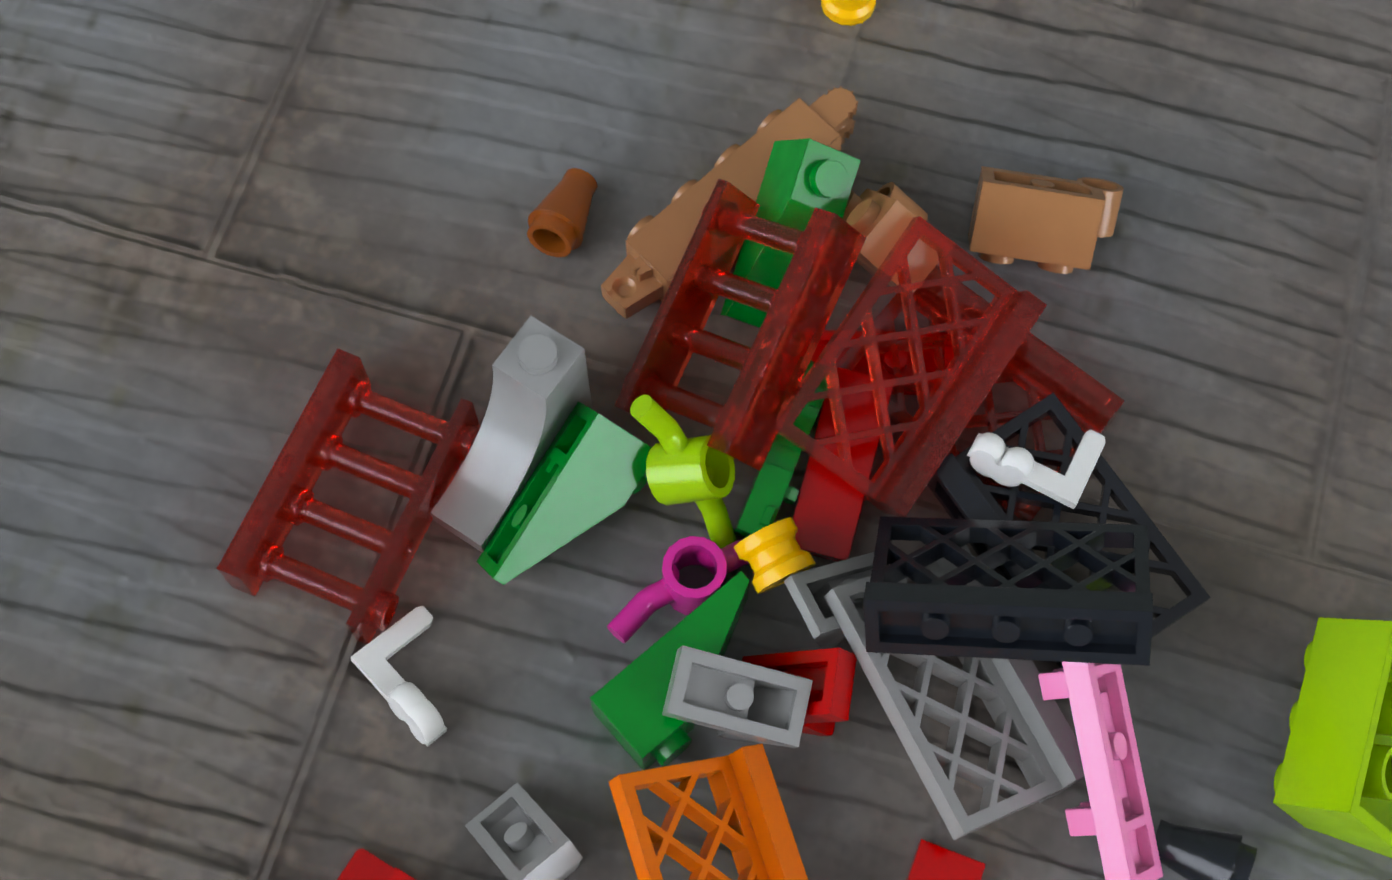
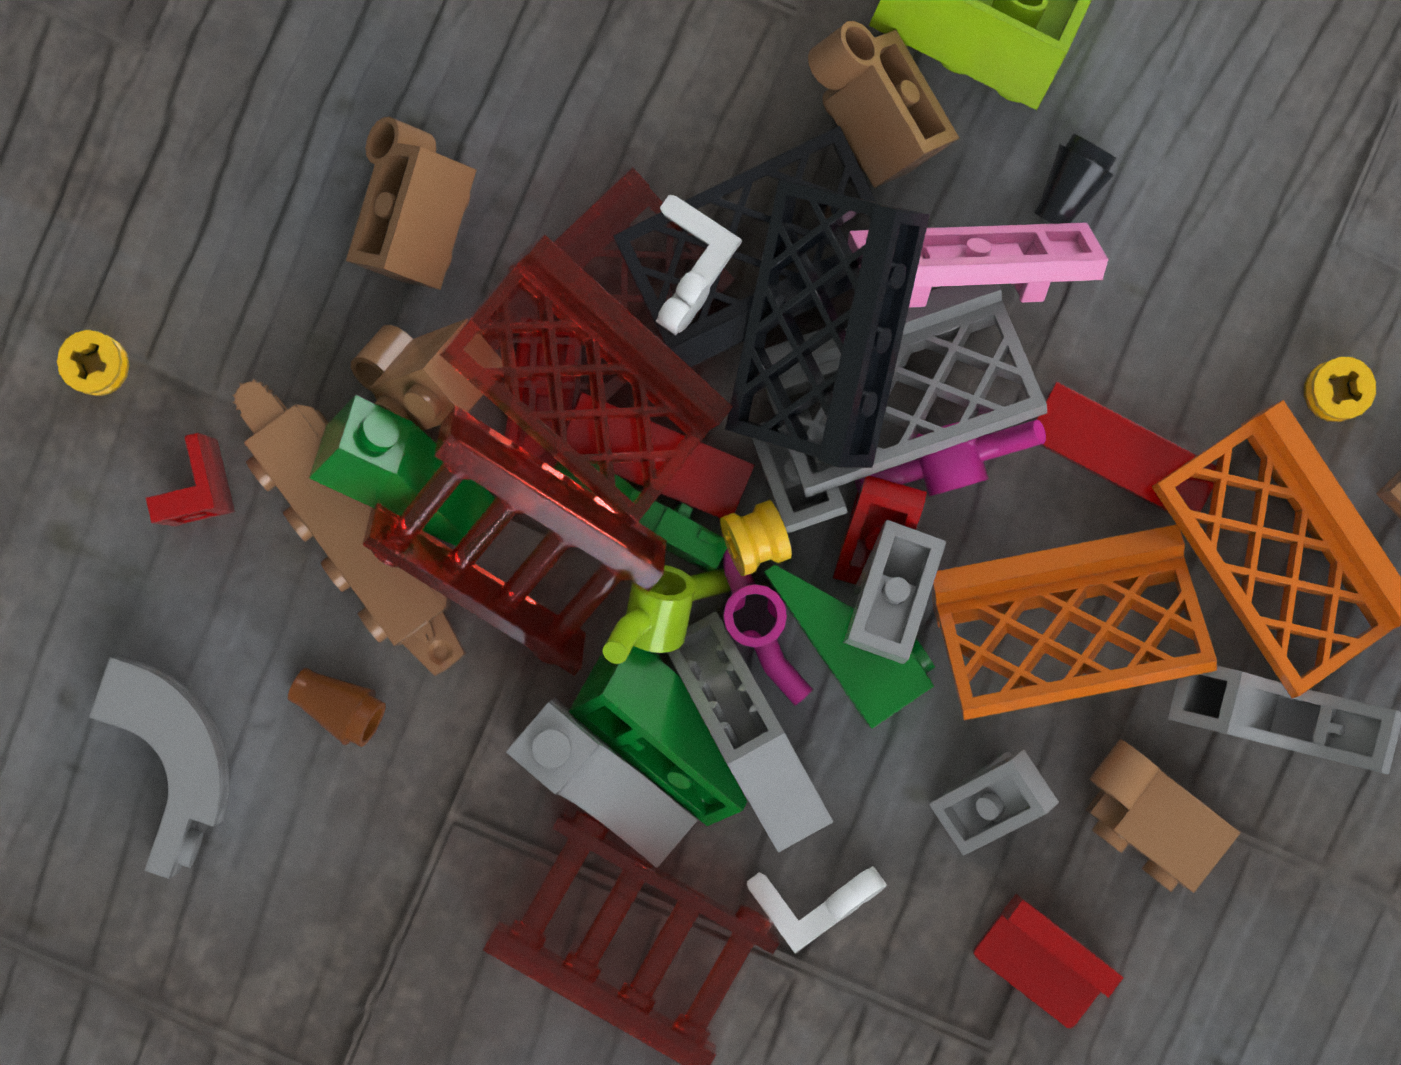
camera: 85 degrees left, 20 degrees up
none -> light grey arch [89,656,230,879]
none -> red panel [146,433,235,526]
none -> light grey arch [667,611,833,853]
none -> medium nougat hinge [808,21,959,188]
none -> dark pink piece [855,420,1046,496]

